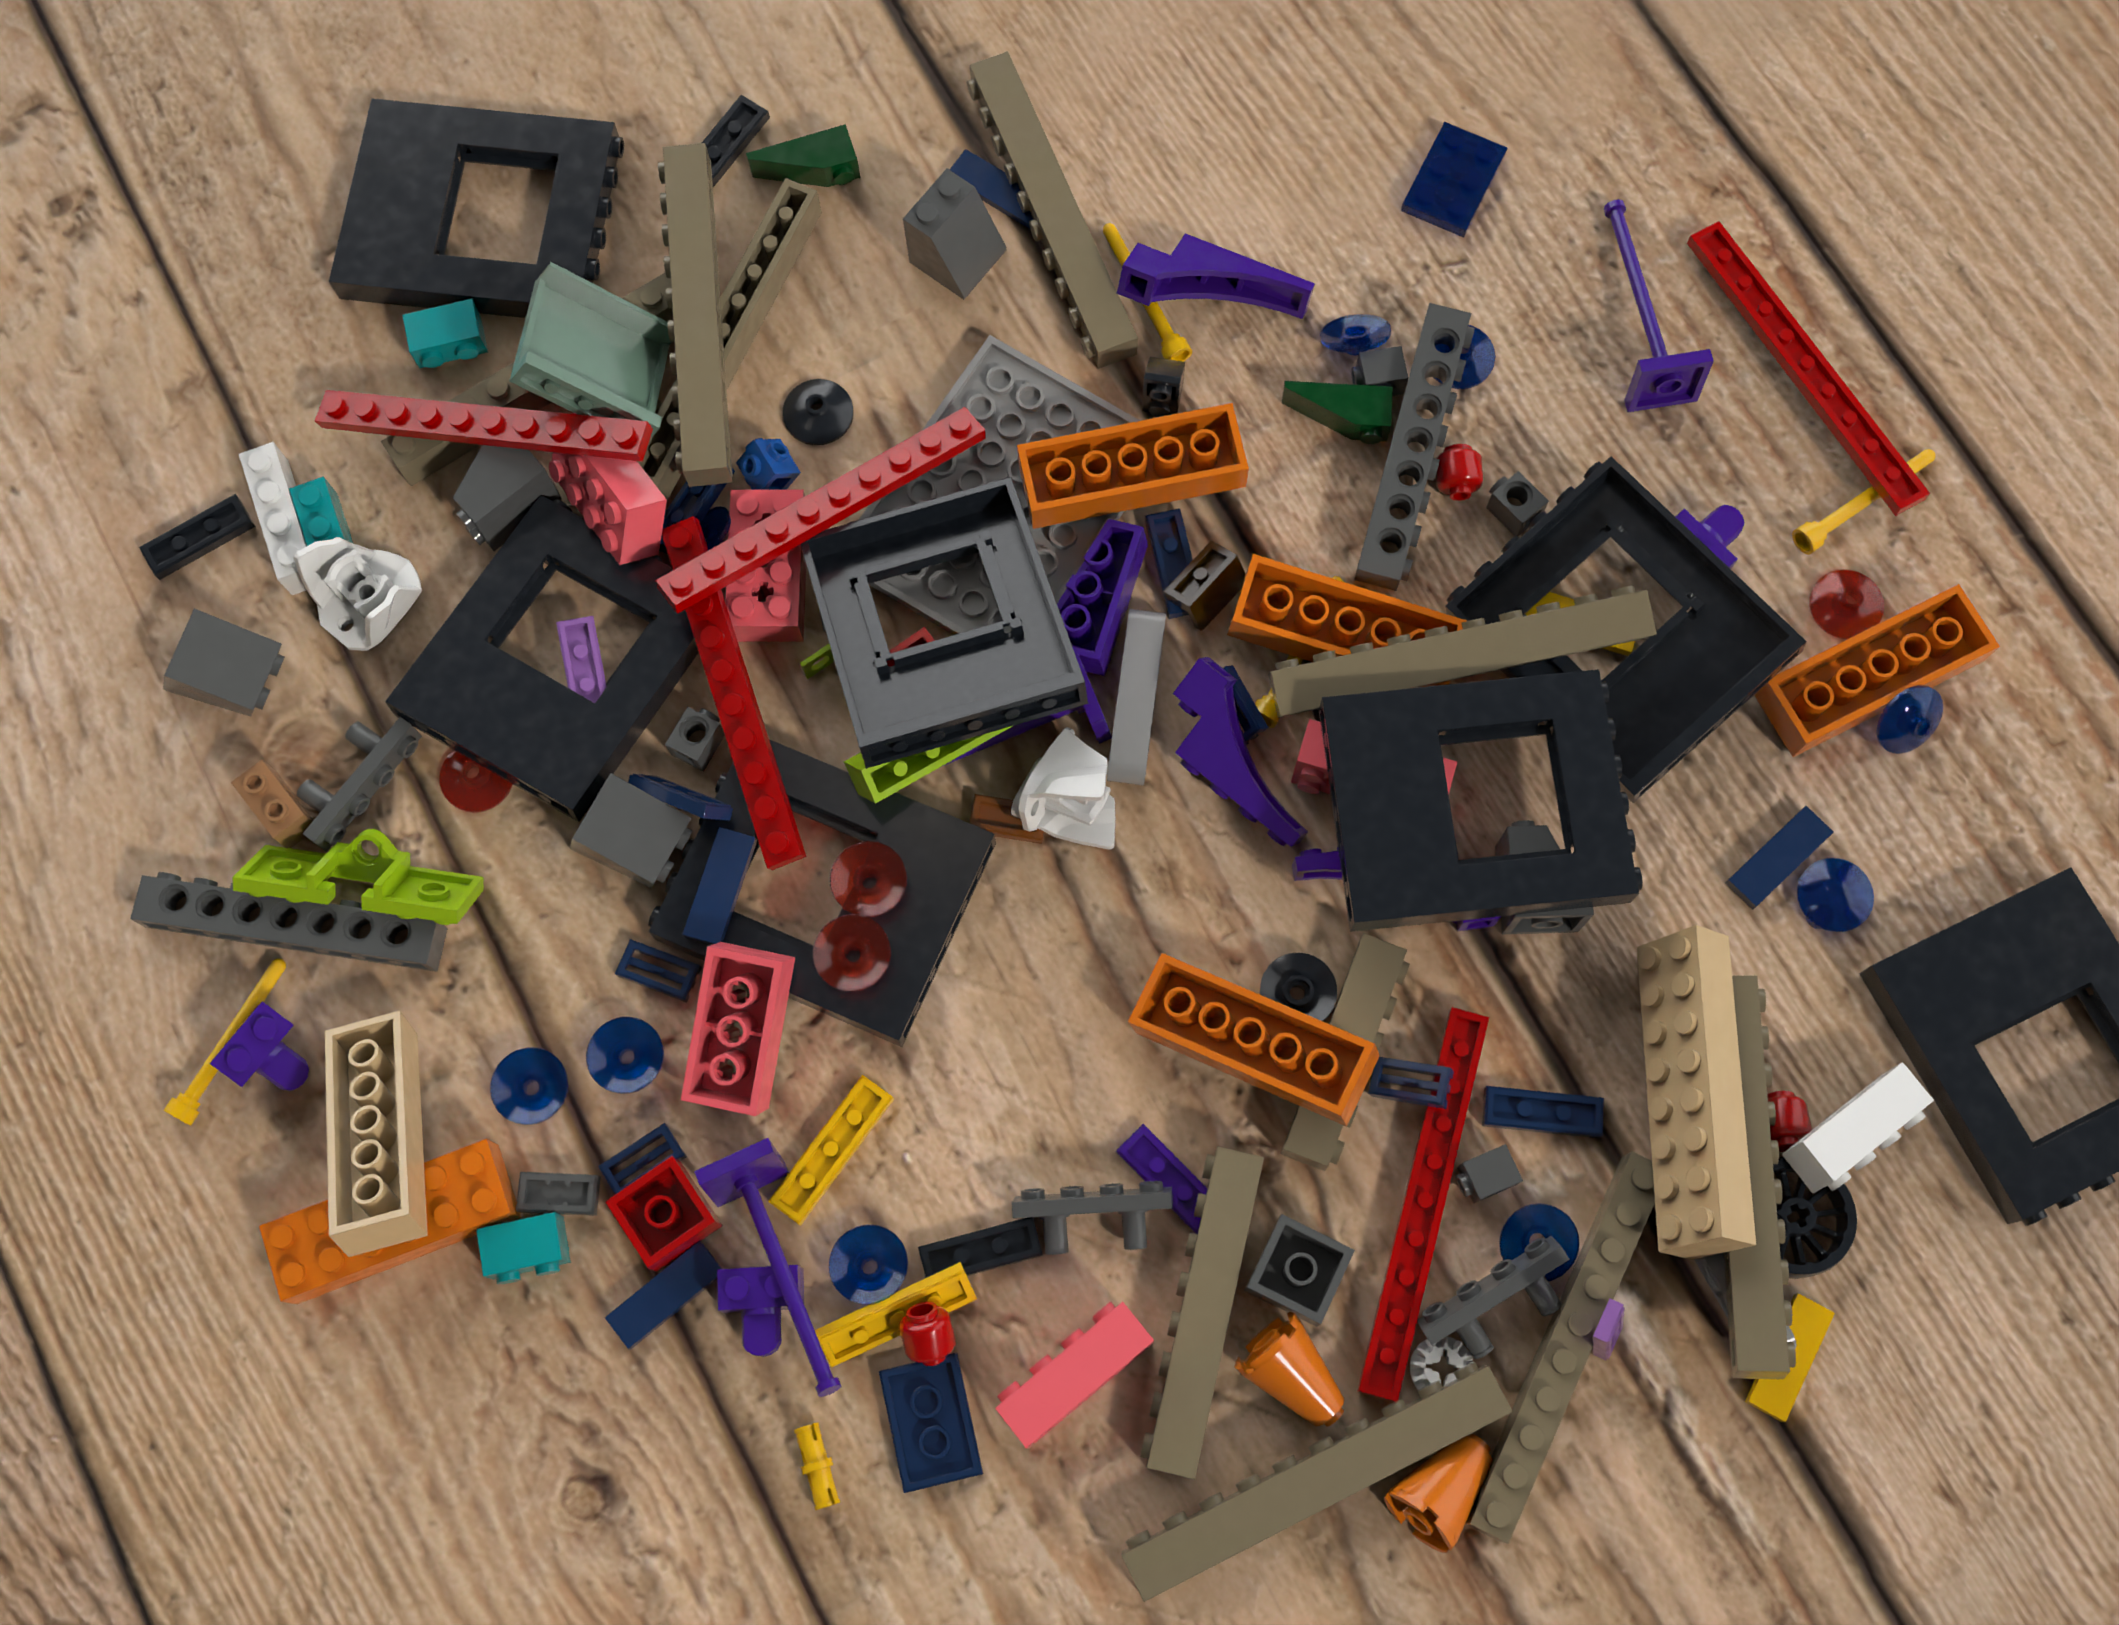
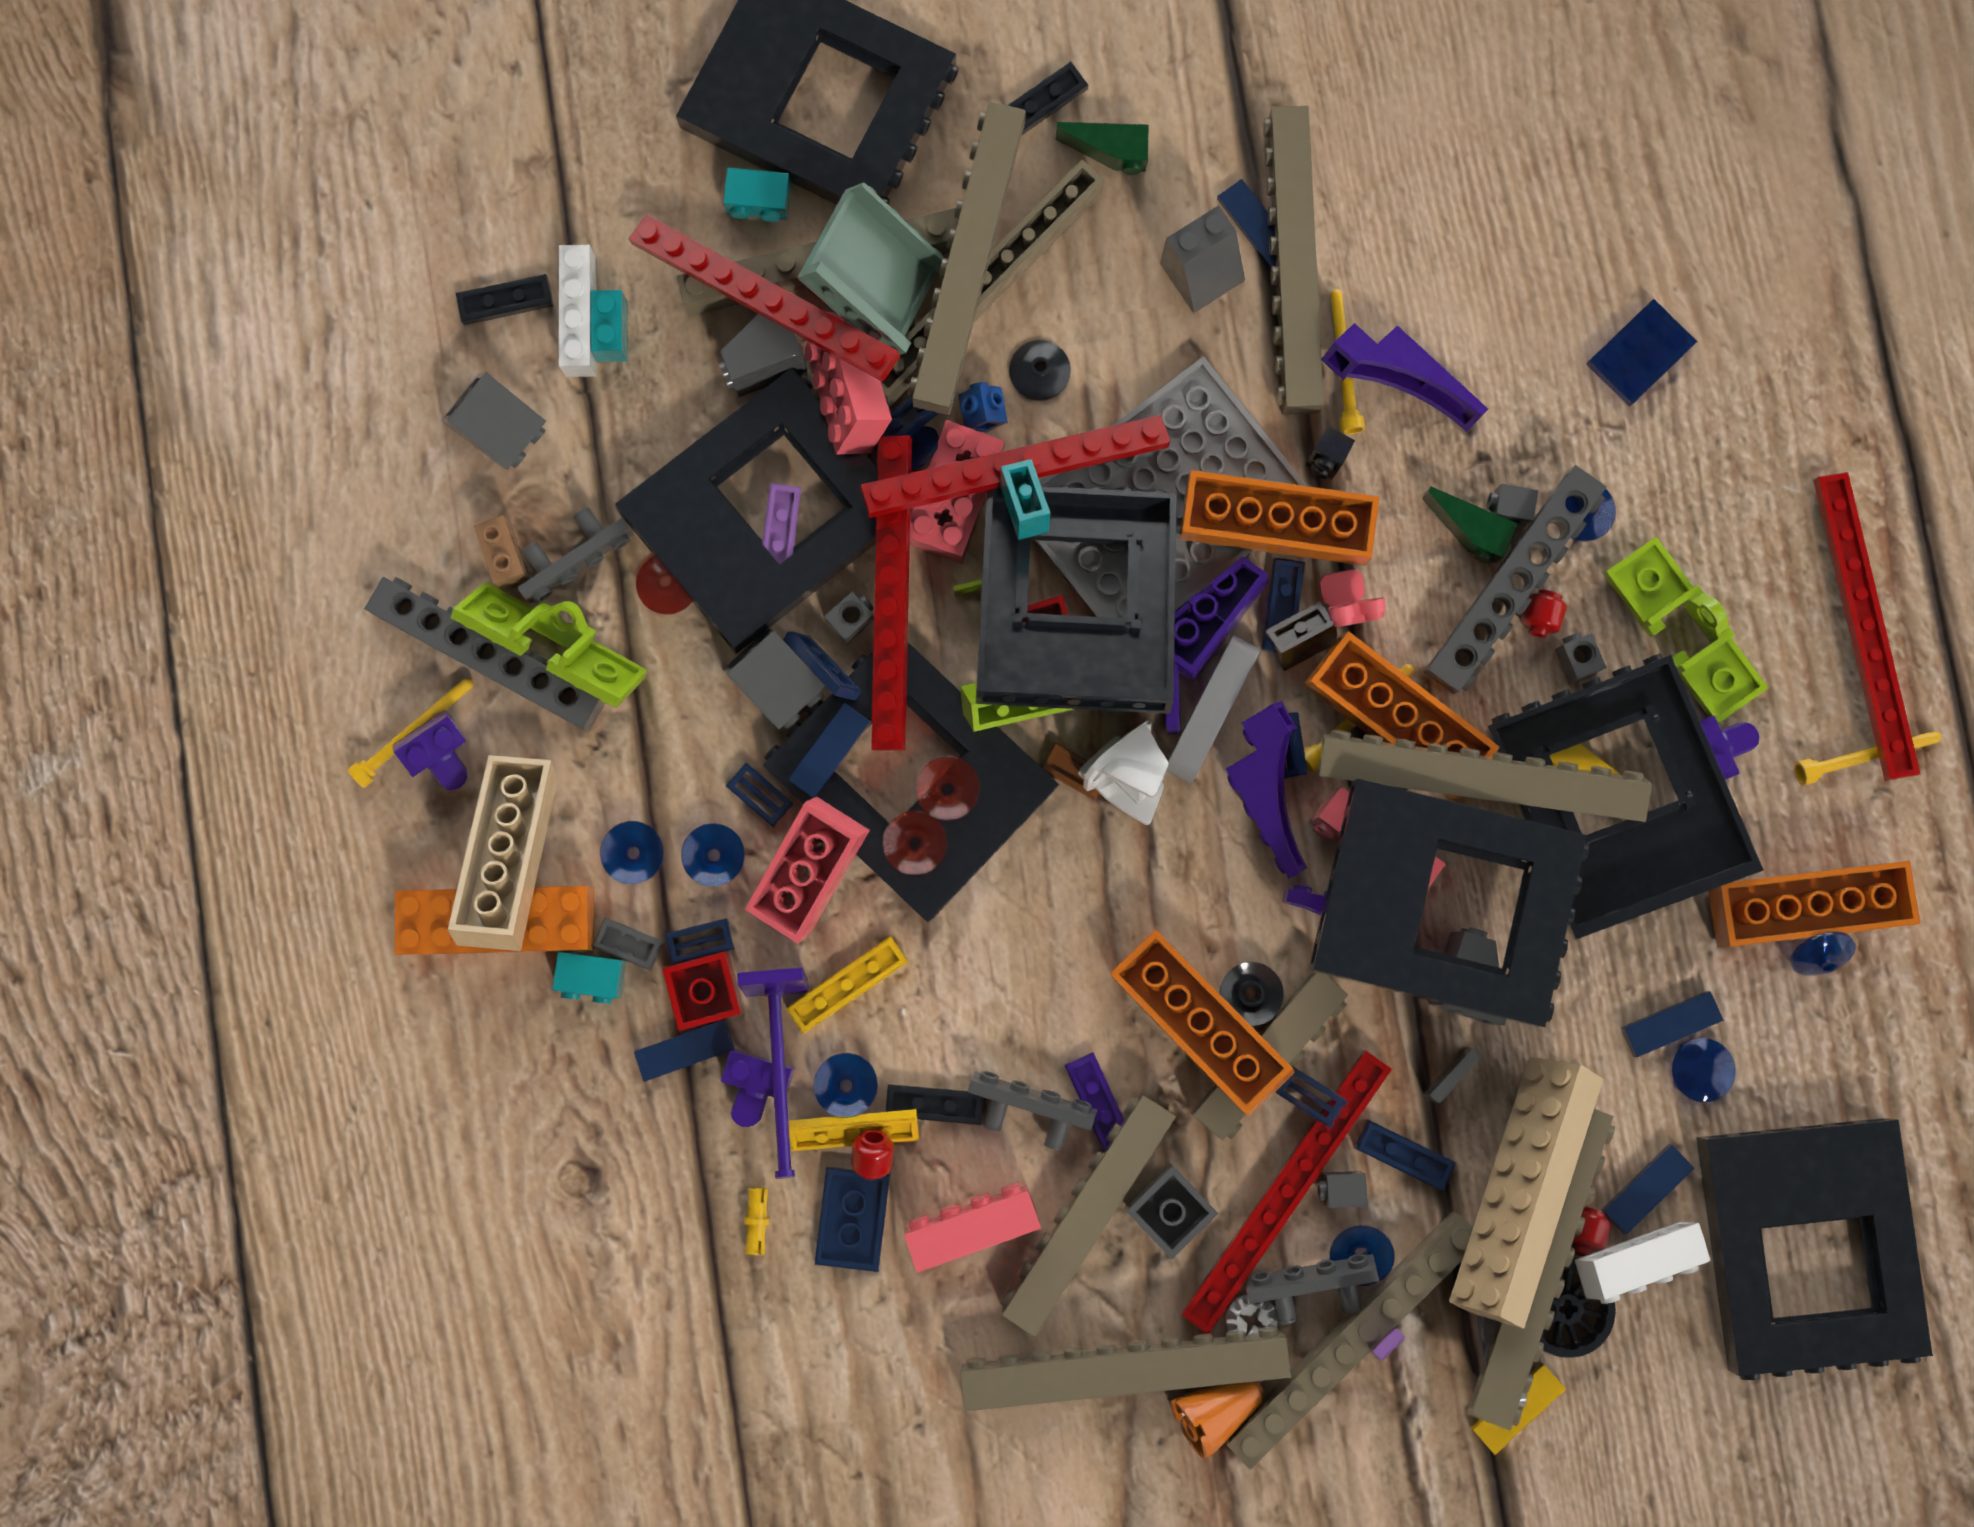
camera: 15 degrees right, 10 degrees up
white piece [293,537,422,651] -> none
orange cone [1234,1312,1345,1427] -> none
clear blue dish [1320,314,1392,356] -> none
dark purple tile [1604,199,1714,412] -> none
clear red dish [1809,569,1884,639] -> none
none -> teal brick [1000,459,1051,540]
none -> coral piece [1319,569,1386,627]
none -> dark grey tile [1423,1047,1481,1103]
none -> dark blue tile [1601,1144,1695,1235]
none -> lime plate [1603,537,1769,724]

